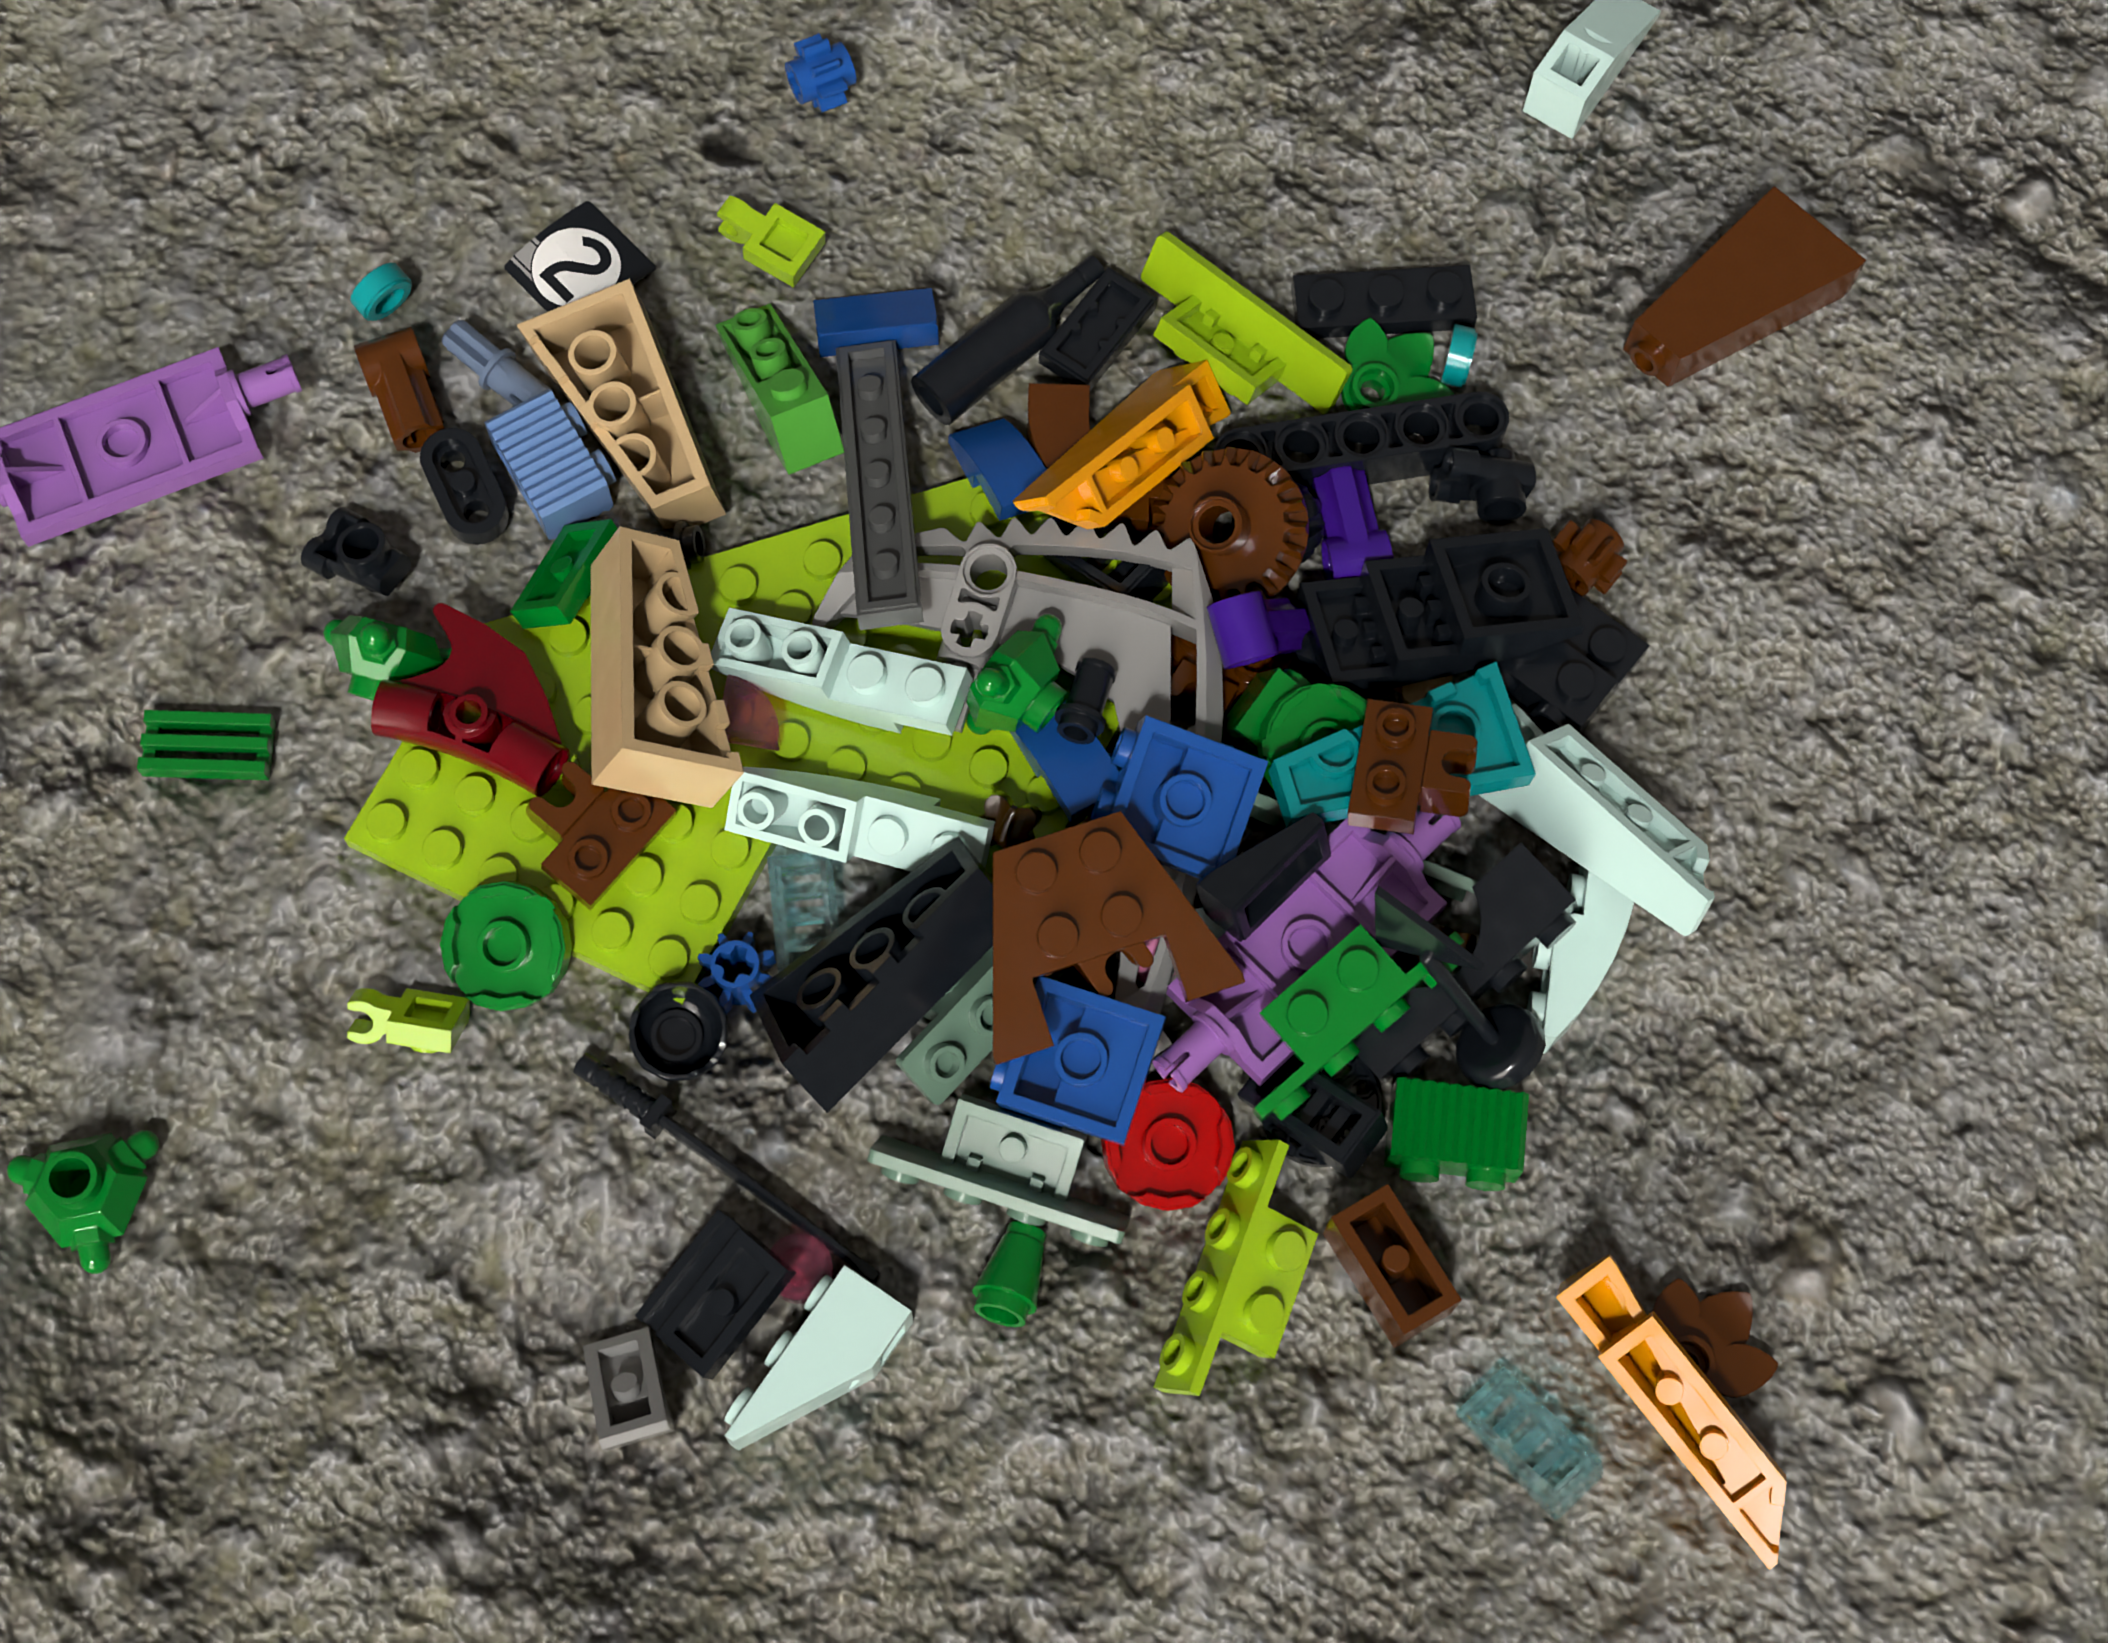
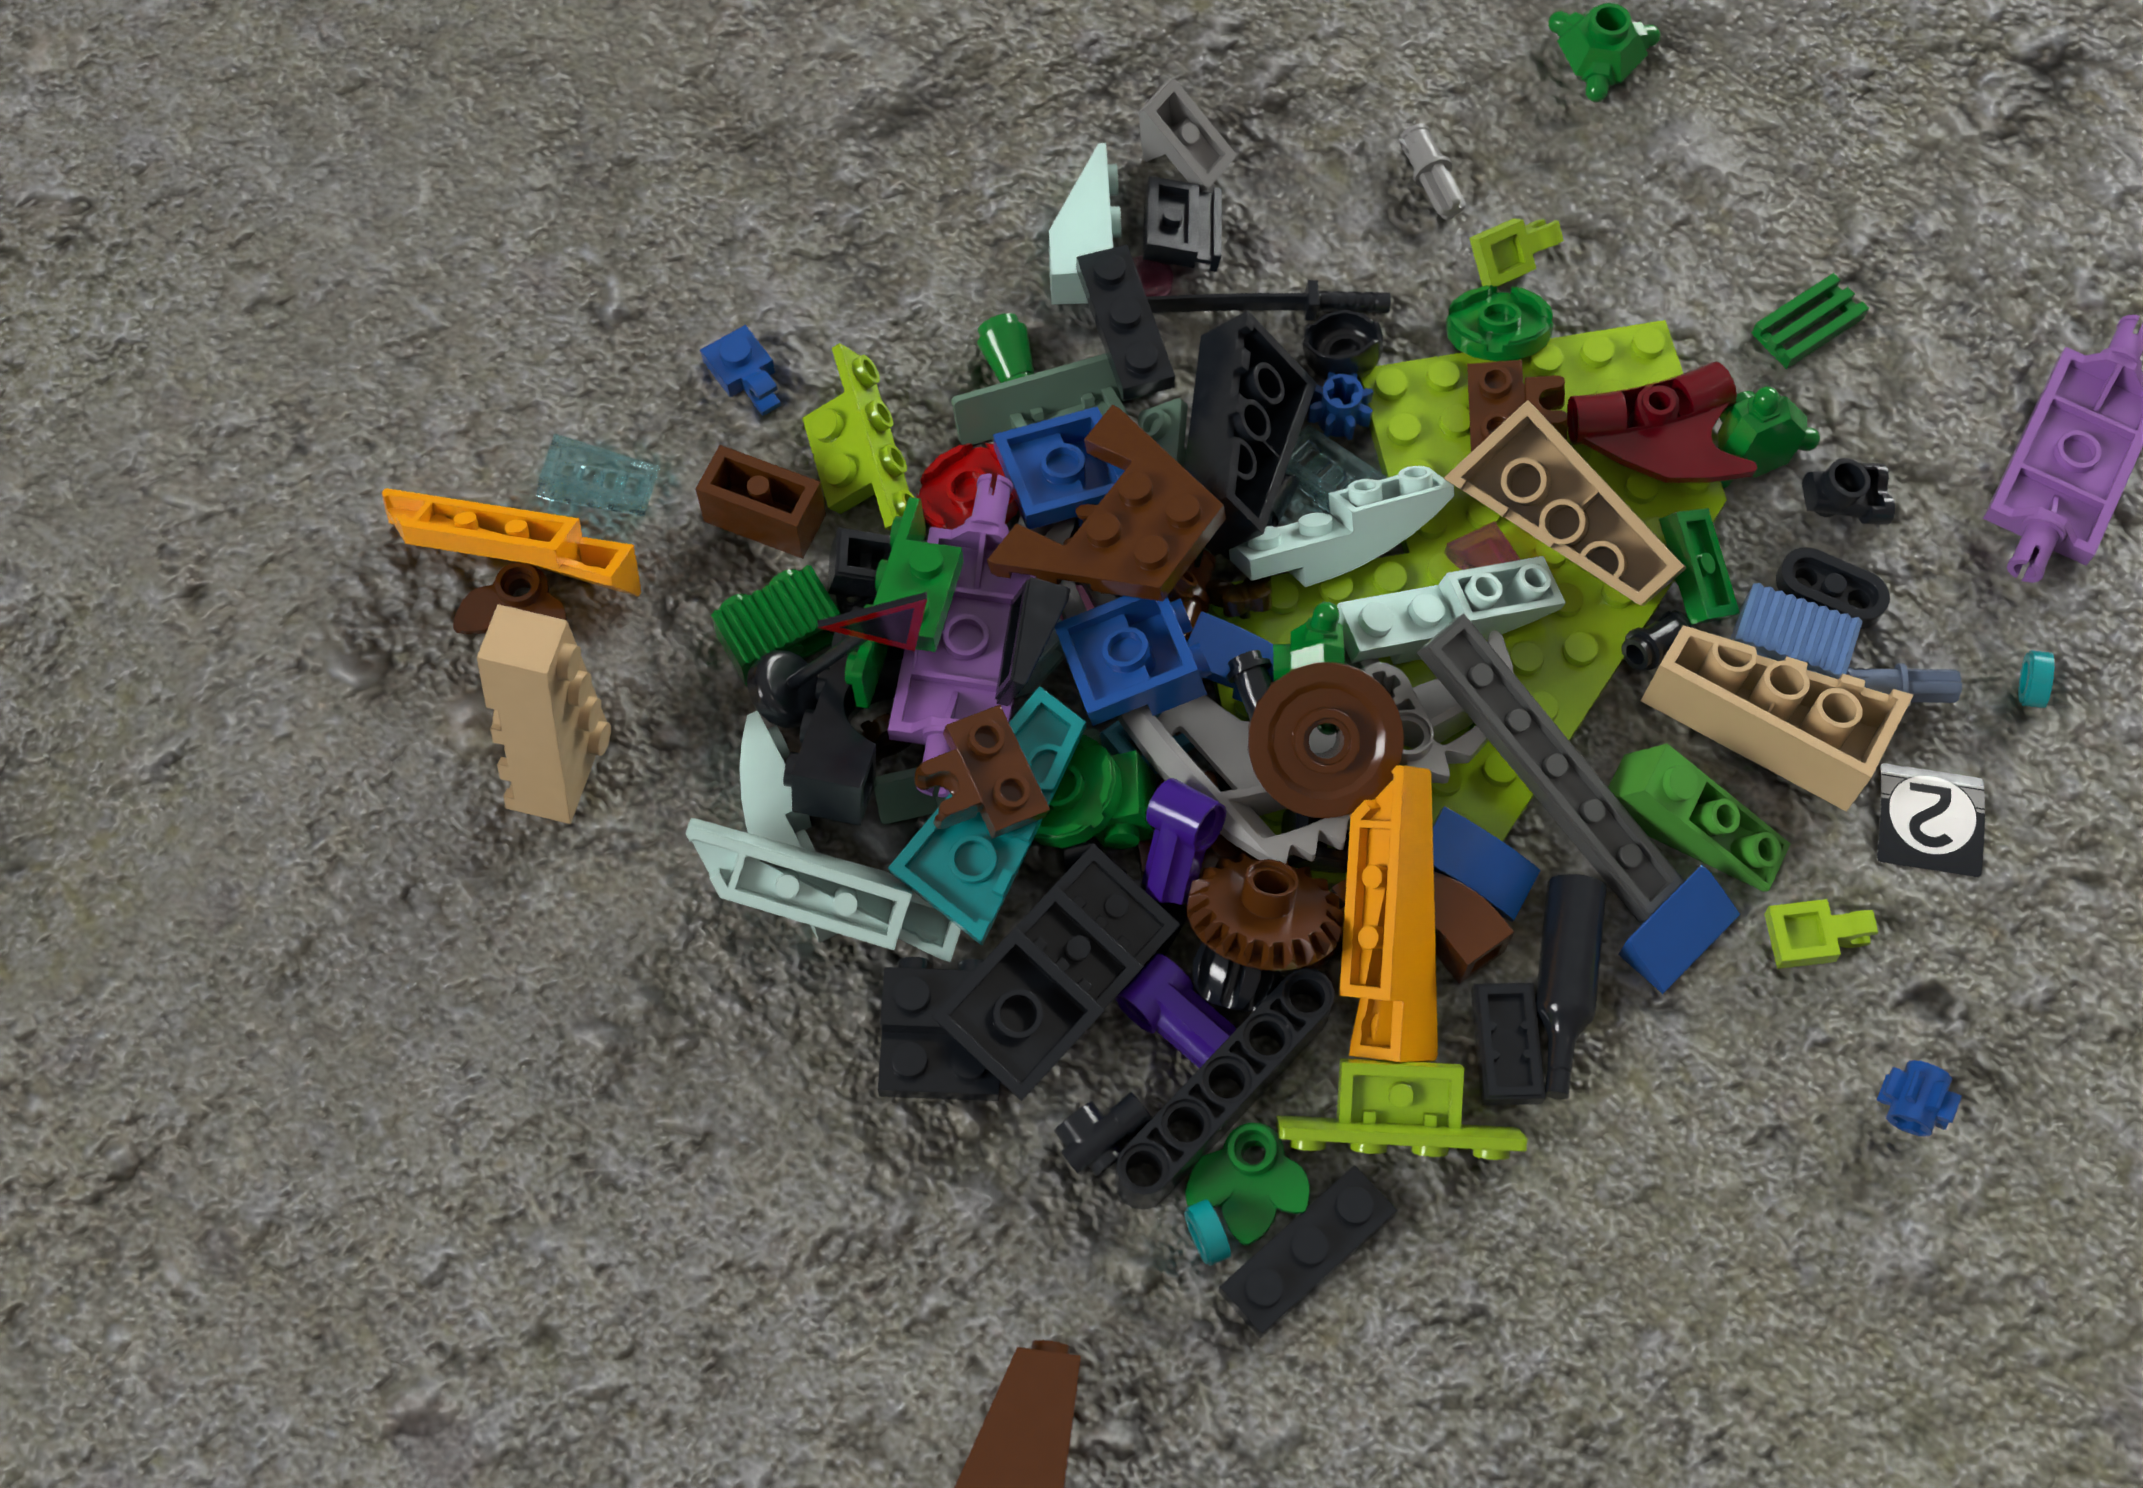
camera: 145 degrees right, 5 degrees down
reddish brown piece [353,326,445,453] -> none
reddish brown gear [1552,519,1628,596] -> none
none -> tan wedge [477,604,611,824]
none -> blue plate [700,325,781,416]
none -> black plate [1076,245,1175,400]
none -> reddish brown gear [1247,662,1404,818]
none -> light grey axle [1398,124,1466,220]

